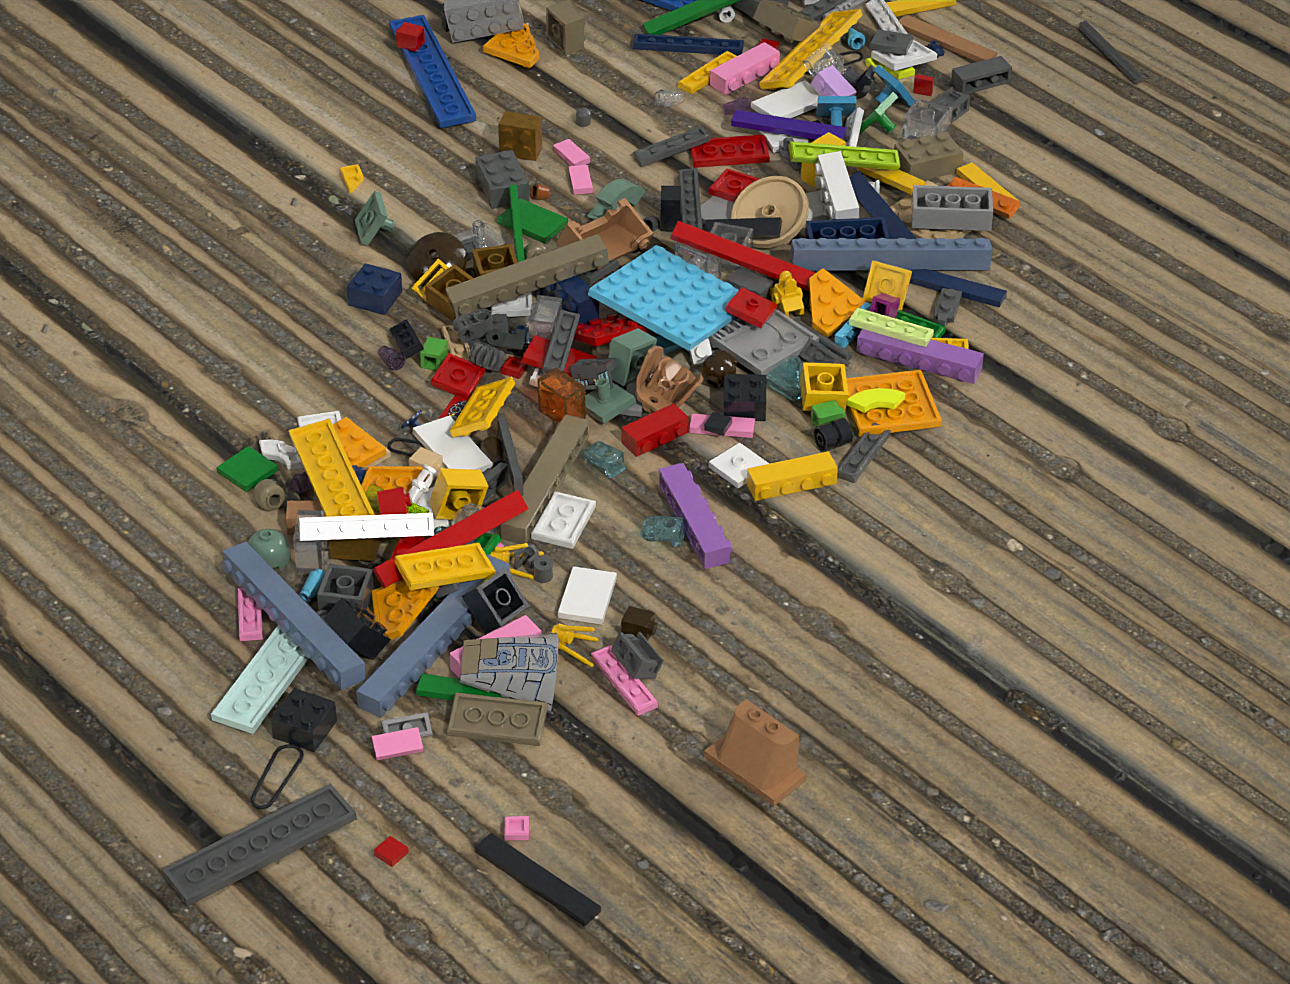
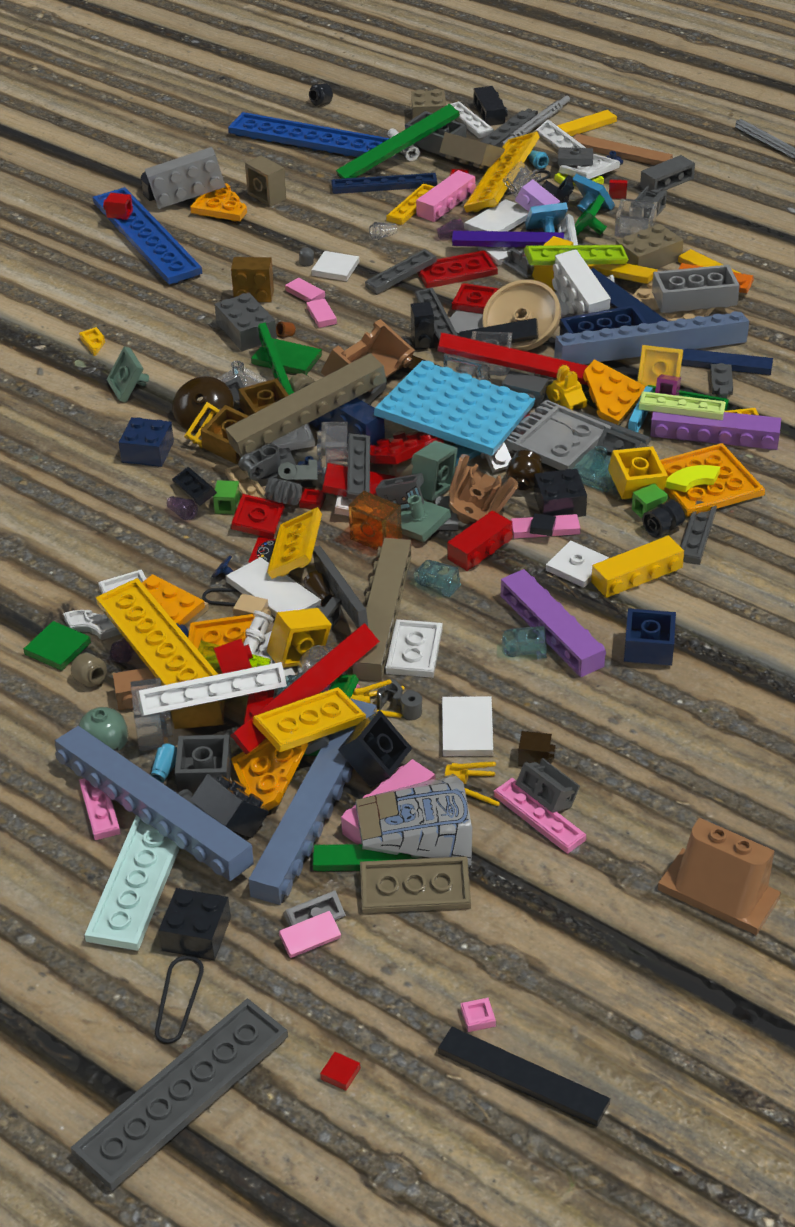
camera: 10 degrees left, 0 degrees up
sand green arch [588,179,645,221] -> none
red plate [725,287,778,328] -> none
none -> white tile [311,251,359,281]
none -> dark blue brick [624,608,676,666]

